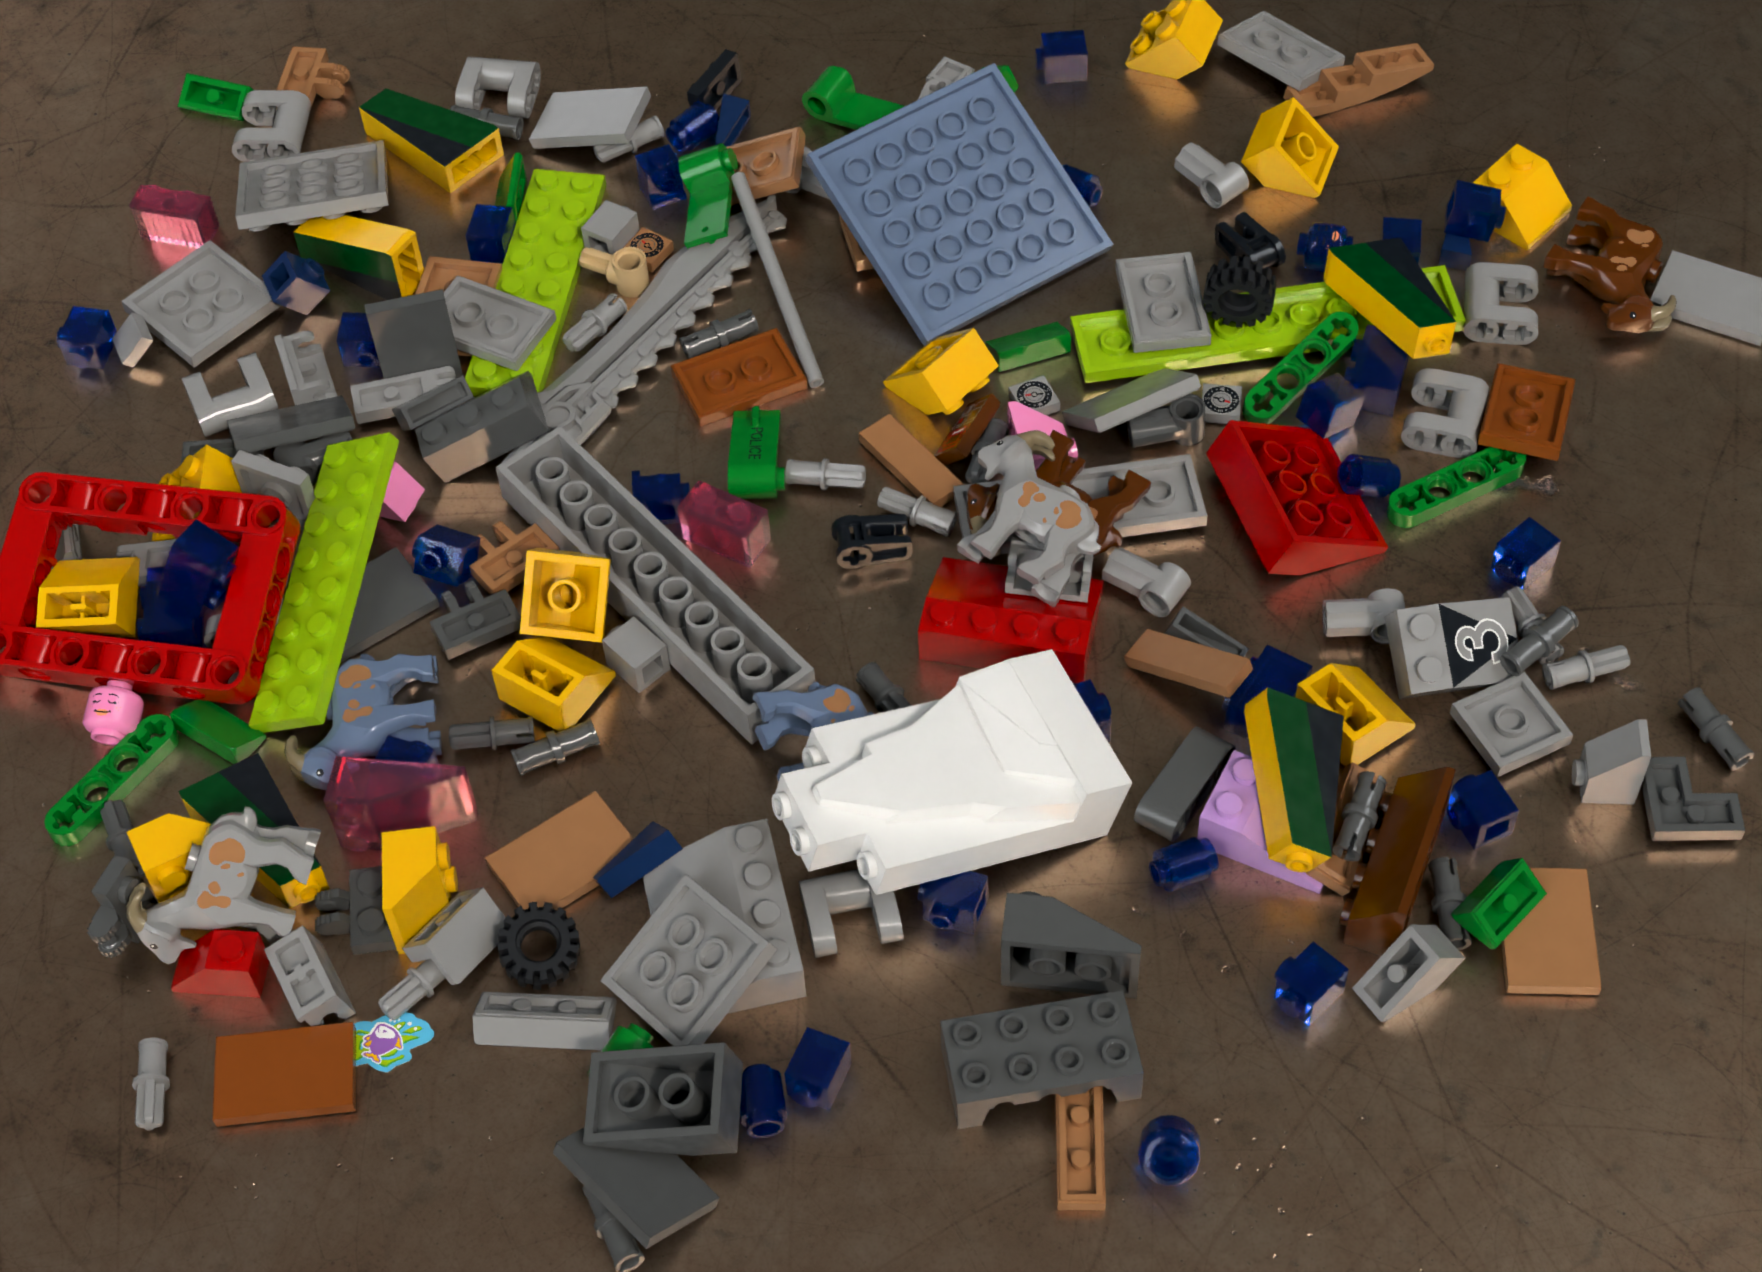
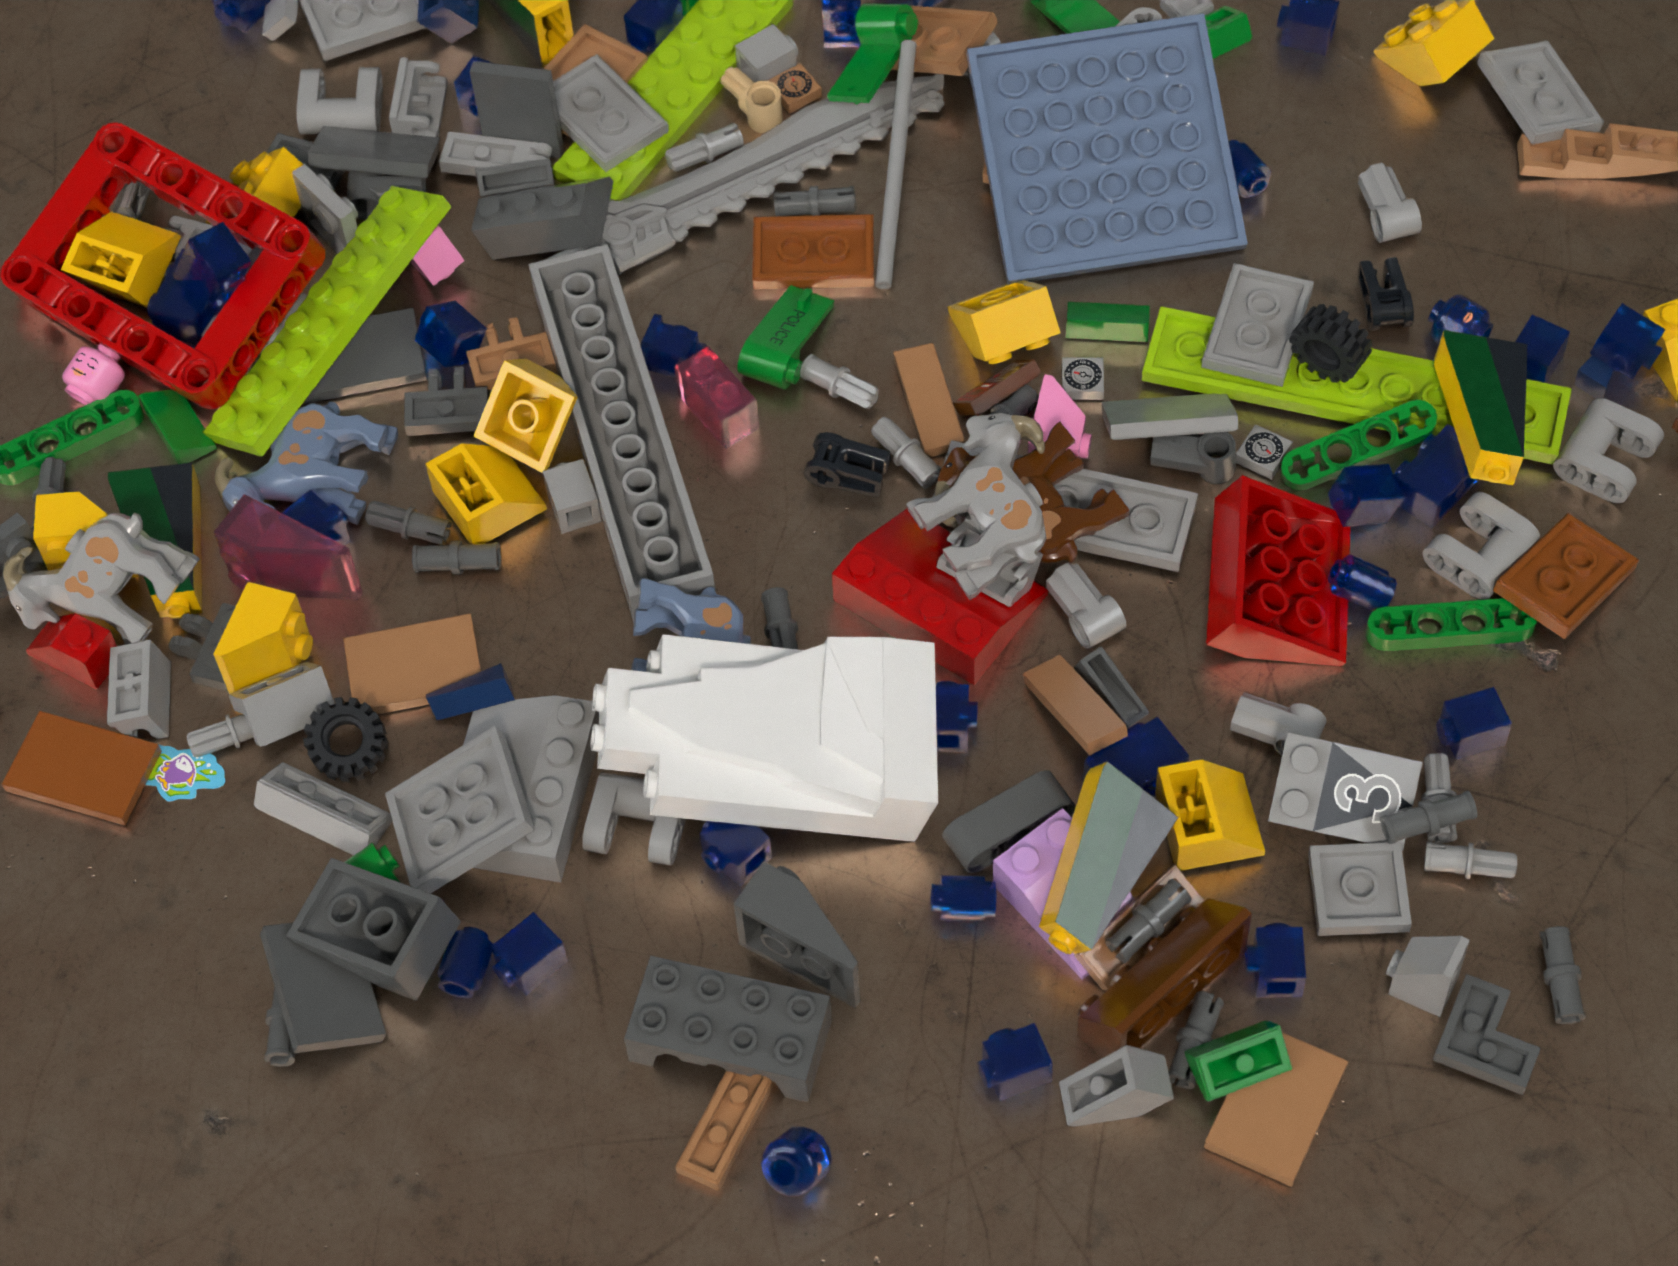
camera: 25 degrees right, 5 degrees up
yellow slope [1241,97,1339,198] -> none

